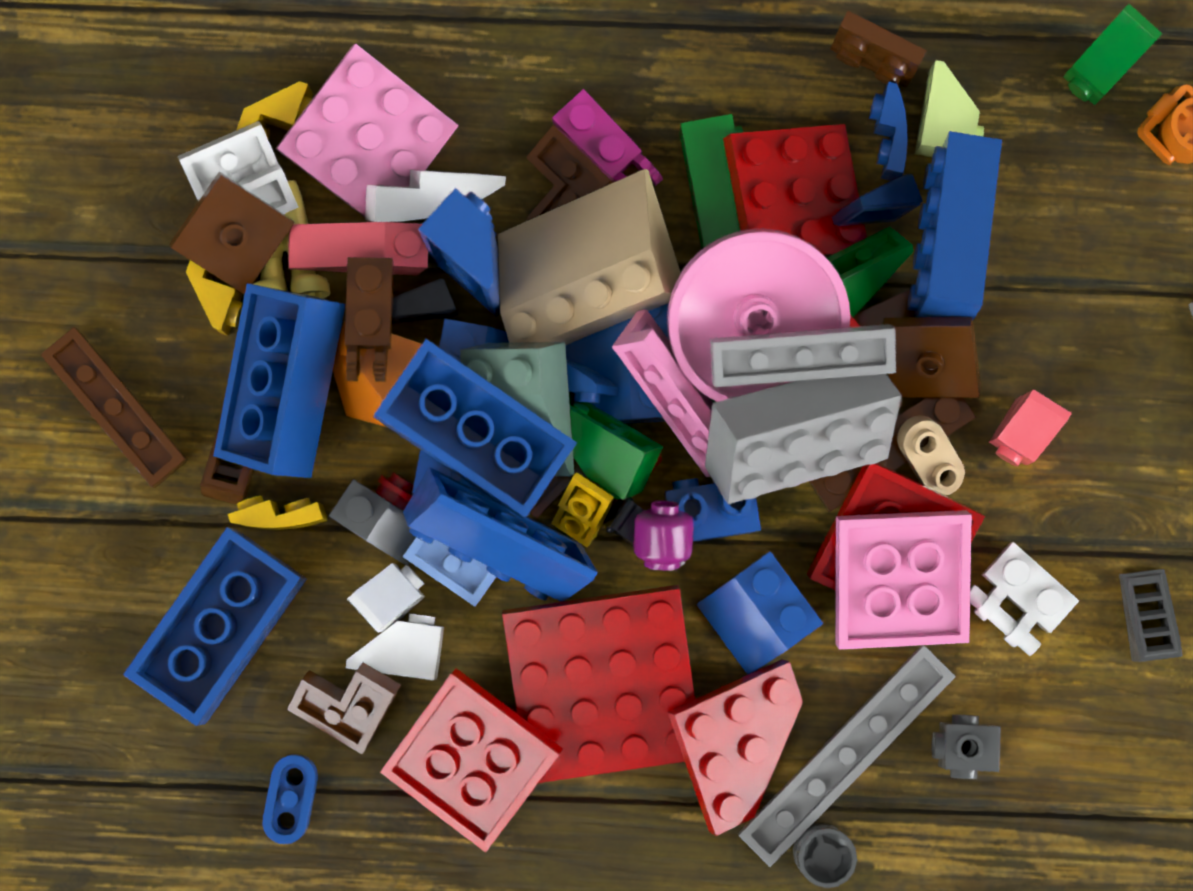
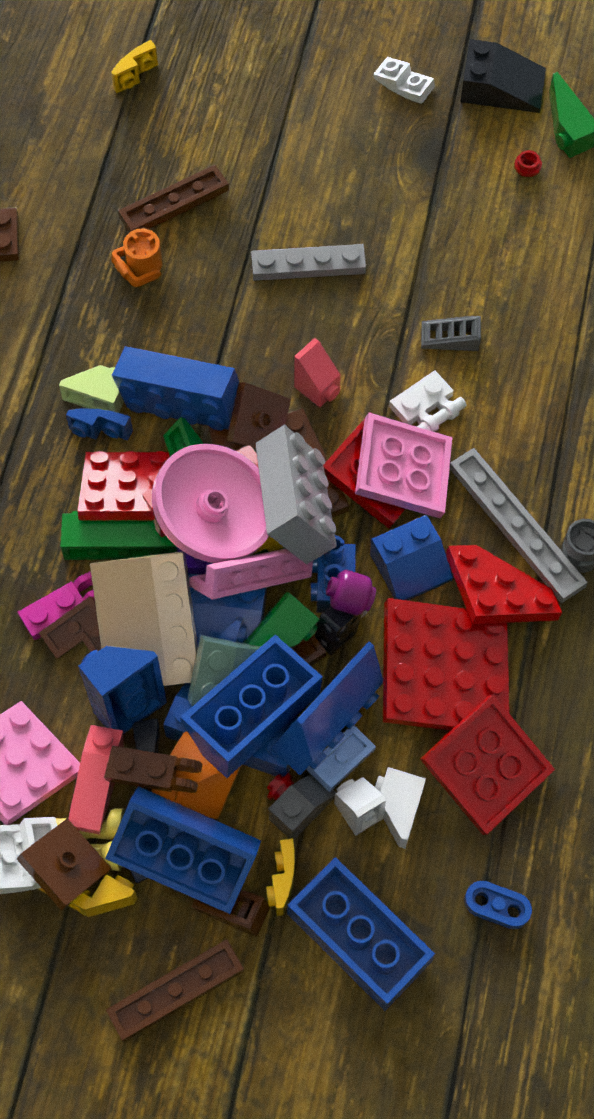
camera: 80 degrees left, 20 degrees down
plate [287,662,401,755] -> none
white slope [365,170,506,222] -> none
yellow slope [551,472,614,547] -> none
light grey plate [710,324,896,387] -> none
reddish brown plate [830,11,927,88] -> none
dark blue slope [831,174,923,226] -> none
tan plate [897,416,965,496] -> none
dark grey brick [931,714,1001,779] -> none
green slope [1063,4,1162,106] -> none

